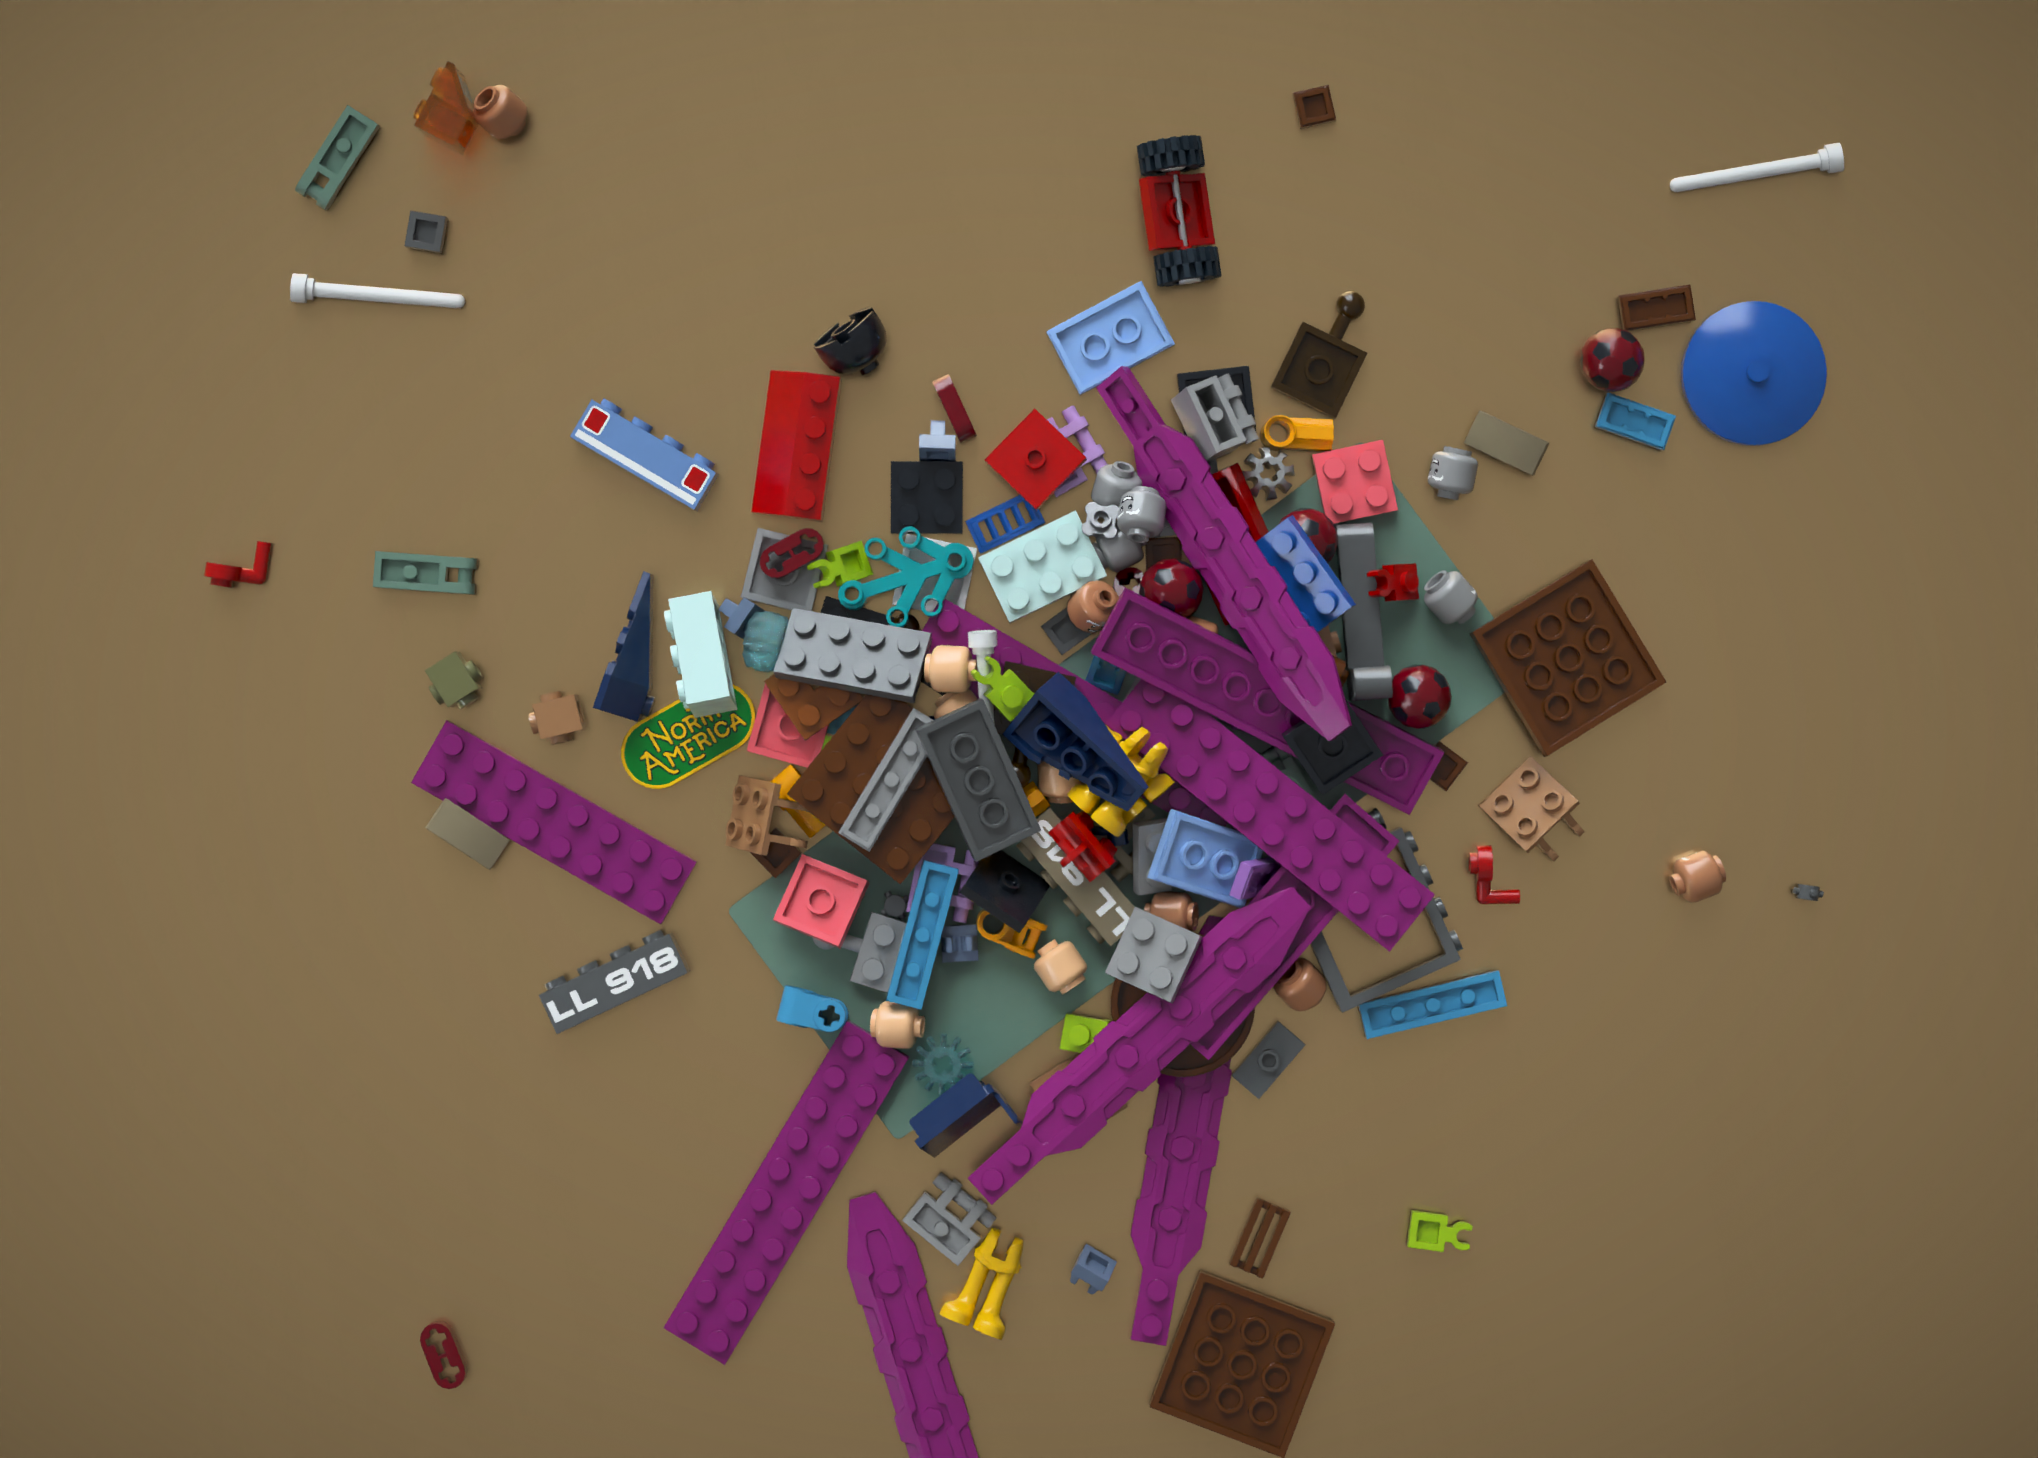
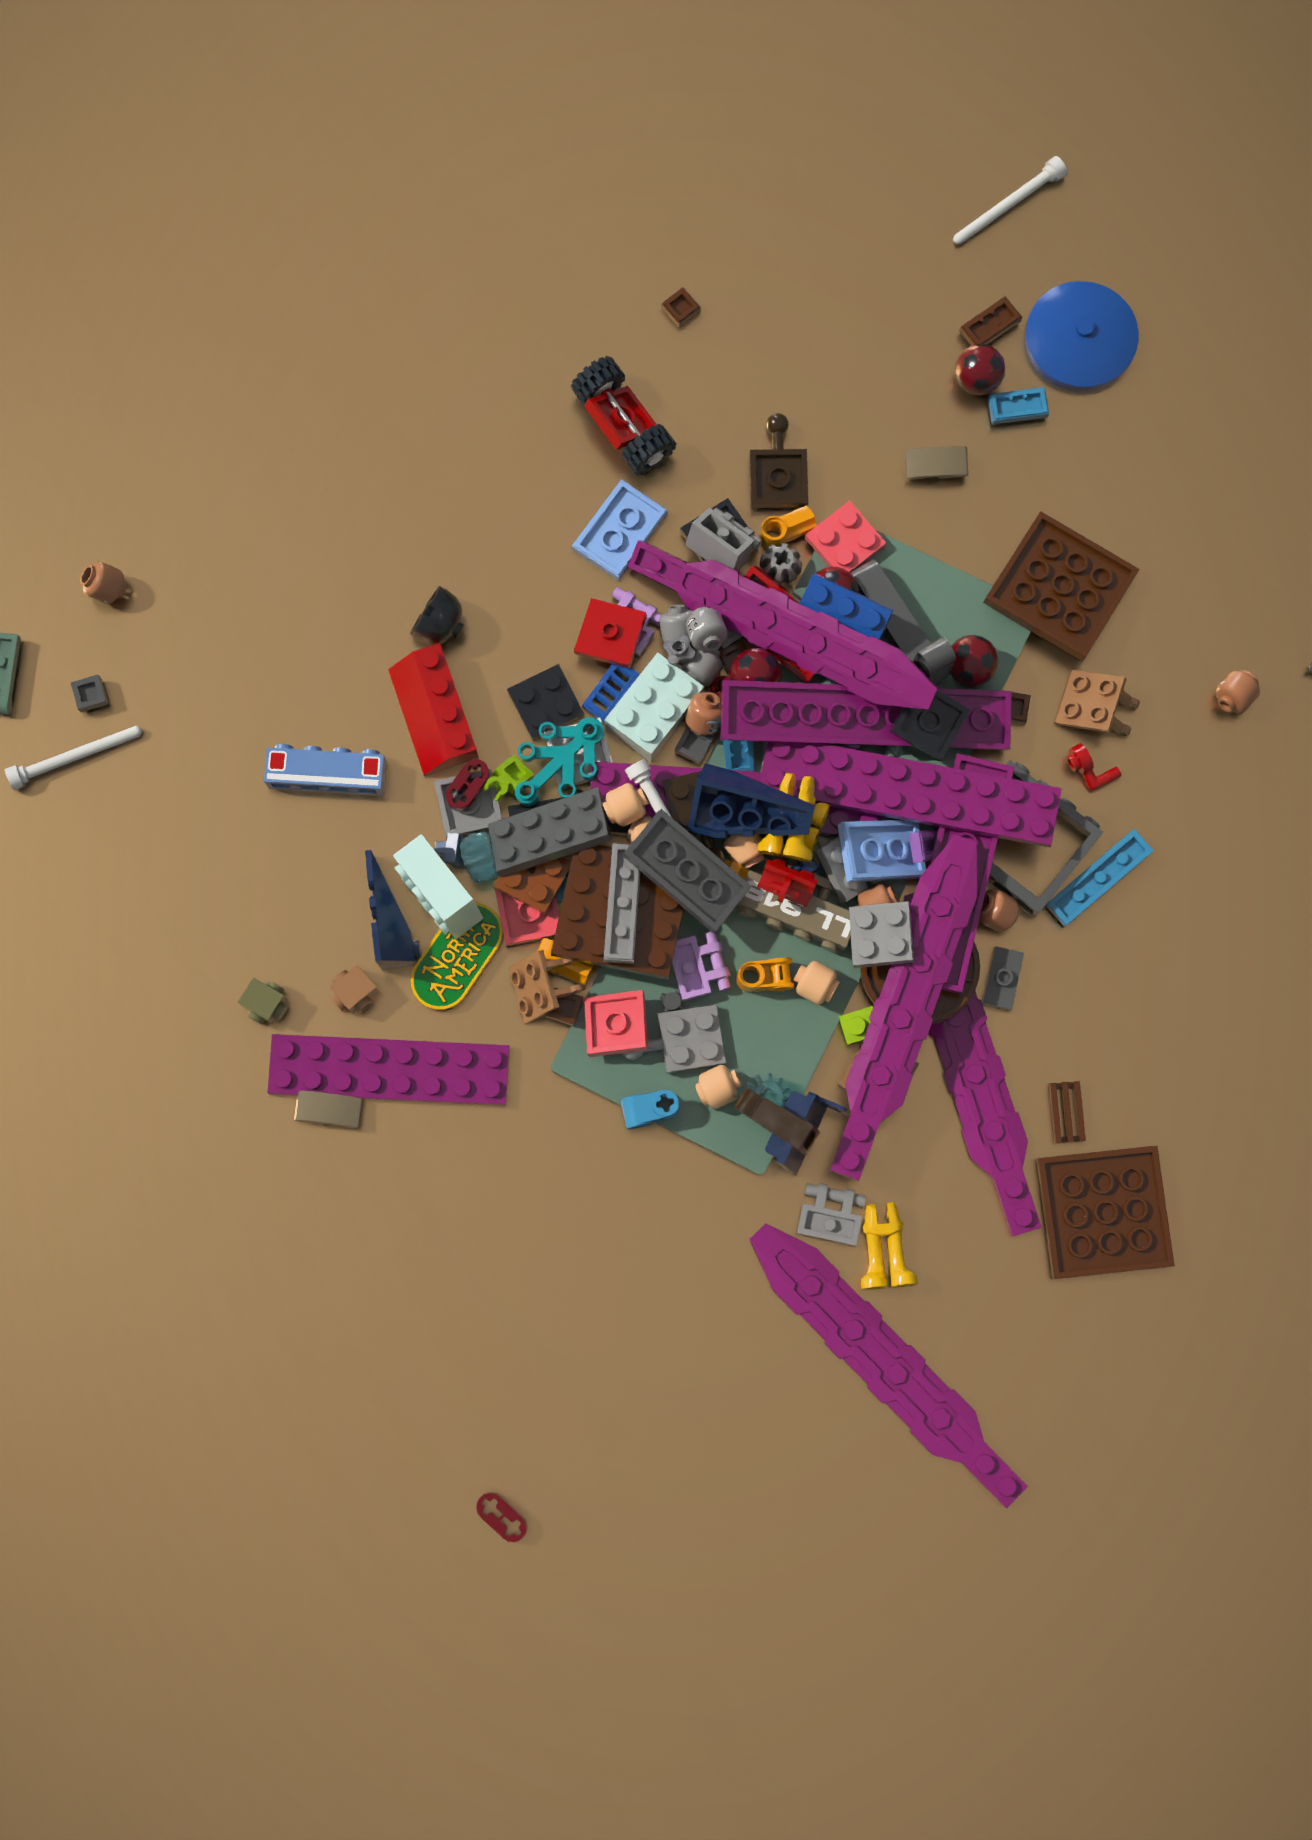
camera: 25 degrees left, 10 degrees down
red plate [204,541,272,588] -> none
sand green plate [373,551,477,595] -> none
clear orange slope [413,61,479,156] -> none
dark grey brick [539,930,690,1034] -> none
magenta plate [664,1020,910,1365] -> none
dark azure plate [886,860,959,1010] -> none
tile [919,420,956,461] -> none
dark red beam [932,374,977,443] -> none
sand blue tile [941,924,979,963] -> none
black plate [959,850,1050,933] -> none
lime plate [971,656,1034,722] -> none
sand blue tile [1070,1244,1117,1294] -> none
red plate [1367,563,1419,602] -> none
lime plate [1407,1210,1473,1252] -> none
light grey head [1424,570,1478,624] -> none
light grey head [1428,446,1478,500] -> none
none -> dark brown leg [734,1088,821,1156]

